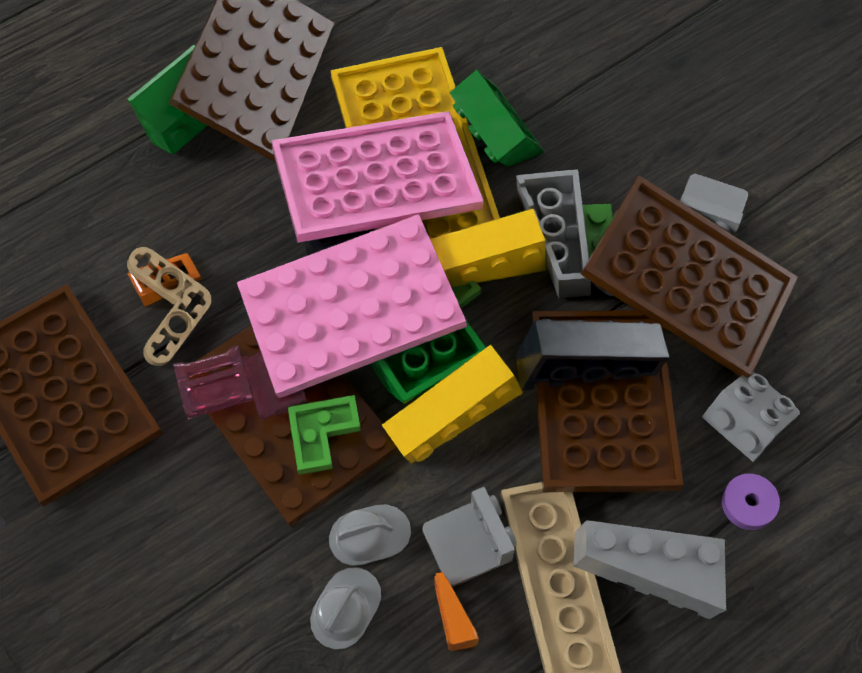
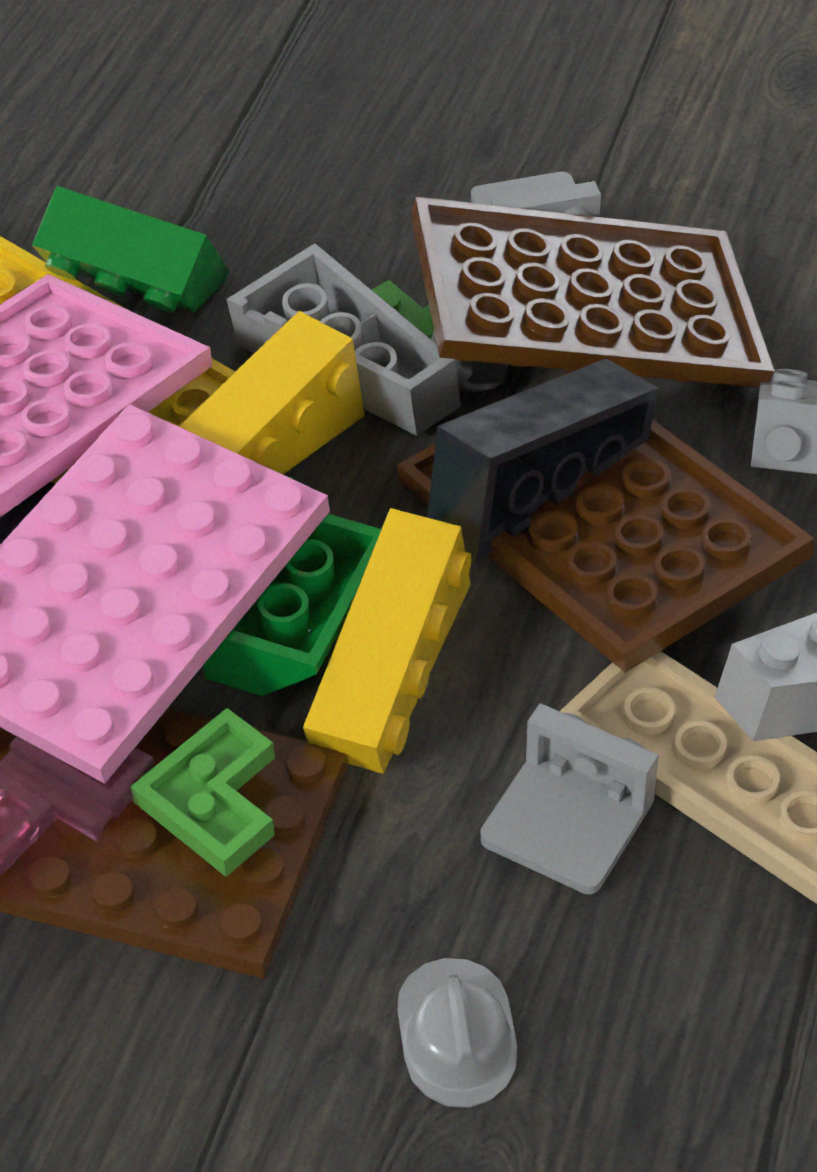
camera: 35 degrees left, 15 degrees down
light grey piece [329,504,411,566] -> none
orange slope [434,572,479,652] -> none

